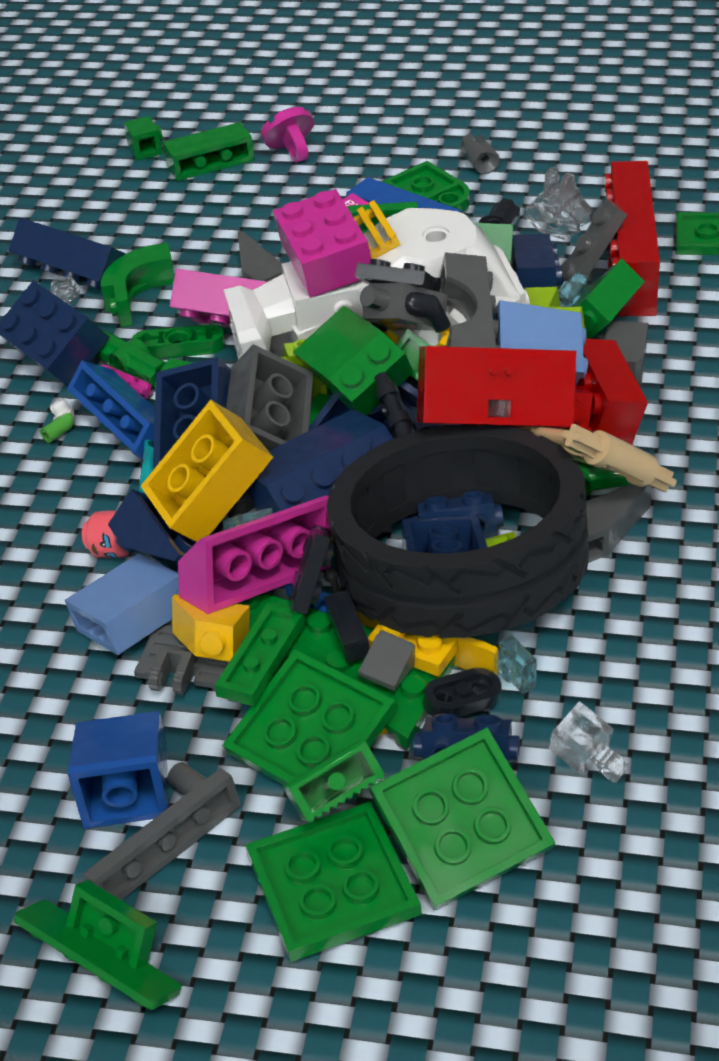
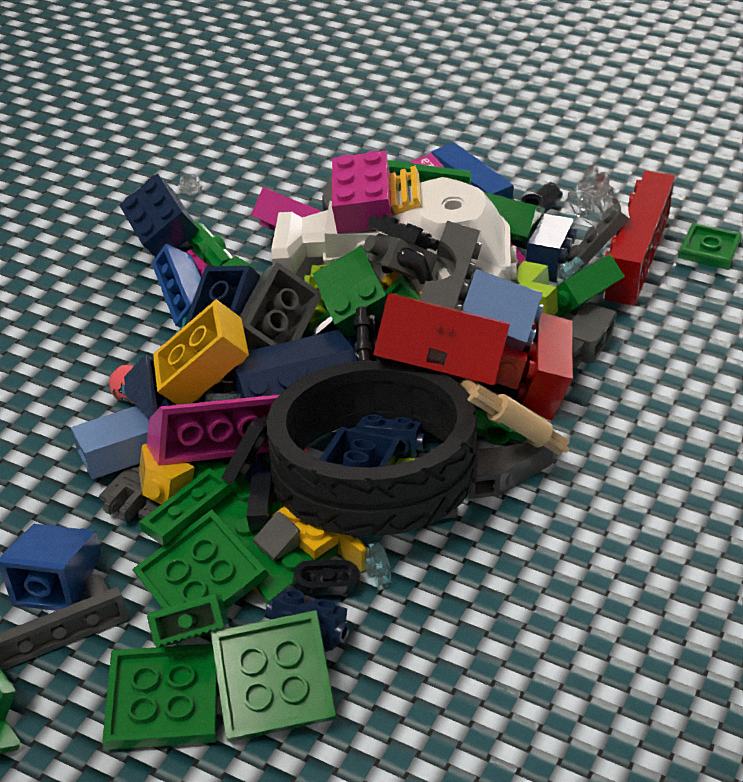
camera: 15 degrees right, 0 degrees up
dark blue slope [8,217,126,290] -> none
bright green arm [40,399,74,443] -> none
green arch [101,242,175,328] -> none
green brick [124,116,163,161] -> none
green beam [131,324,226,359] -> none
green brick [163,122,254,181] -> none
dark pink tile [261,107,314,163] -> none
green plate [382,161,470,212] -> none
dark grey piece [461,133,500,174] -> none
clear brick [549,701,628,784] -> none

